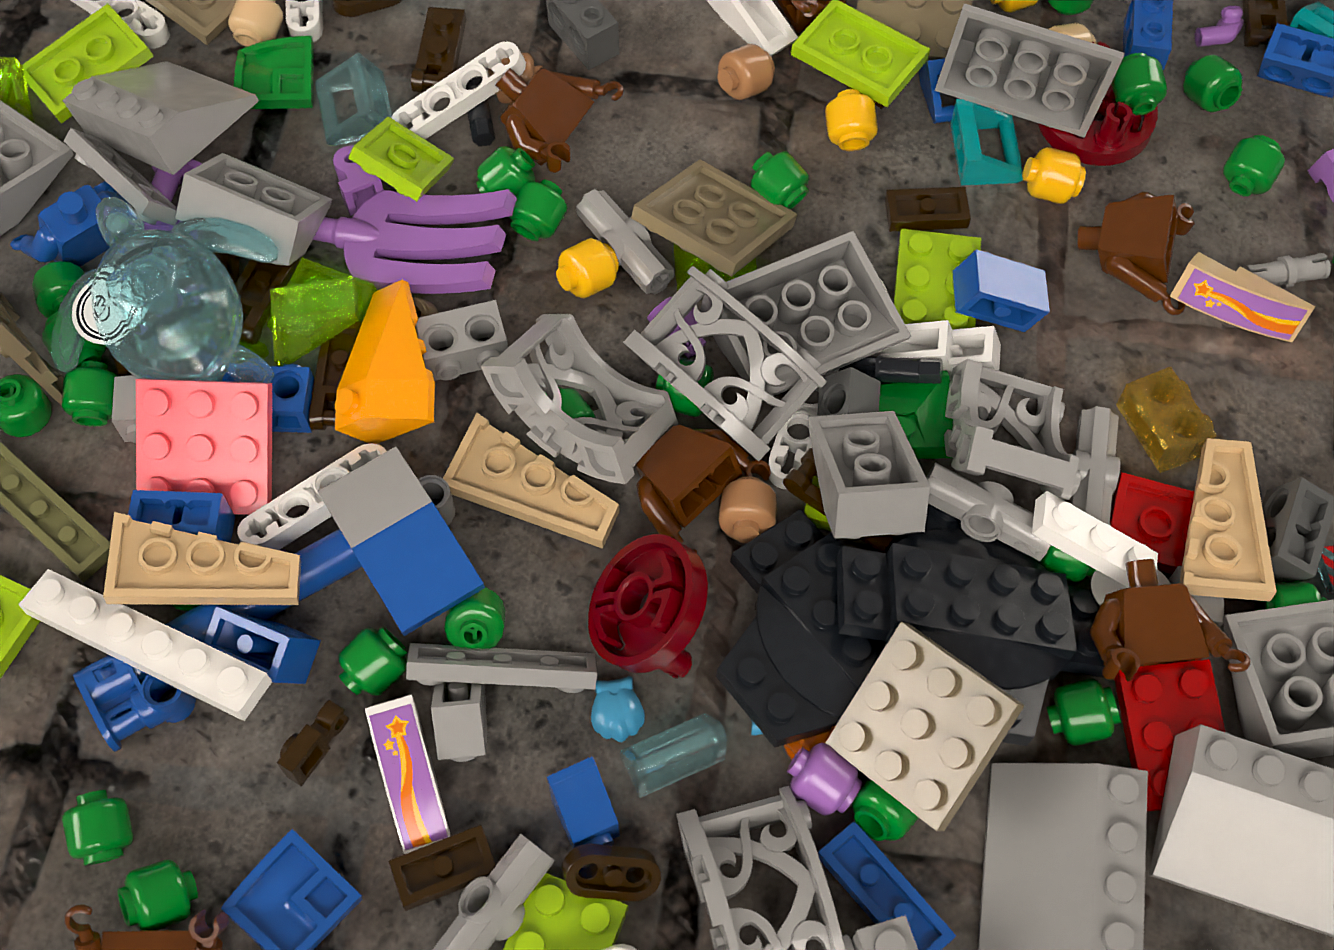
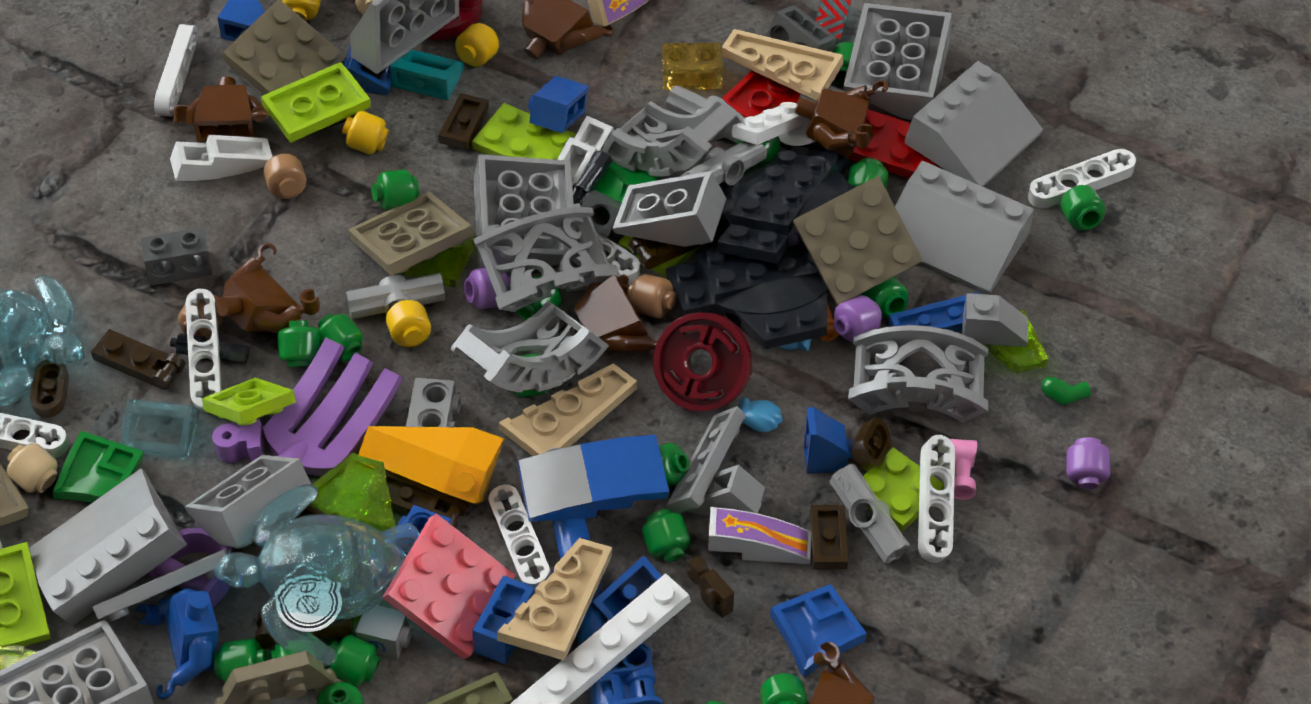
camera: 70 degrees left, 10 degrees down
clear light blue tile [620,713,727,798] -> none

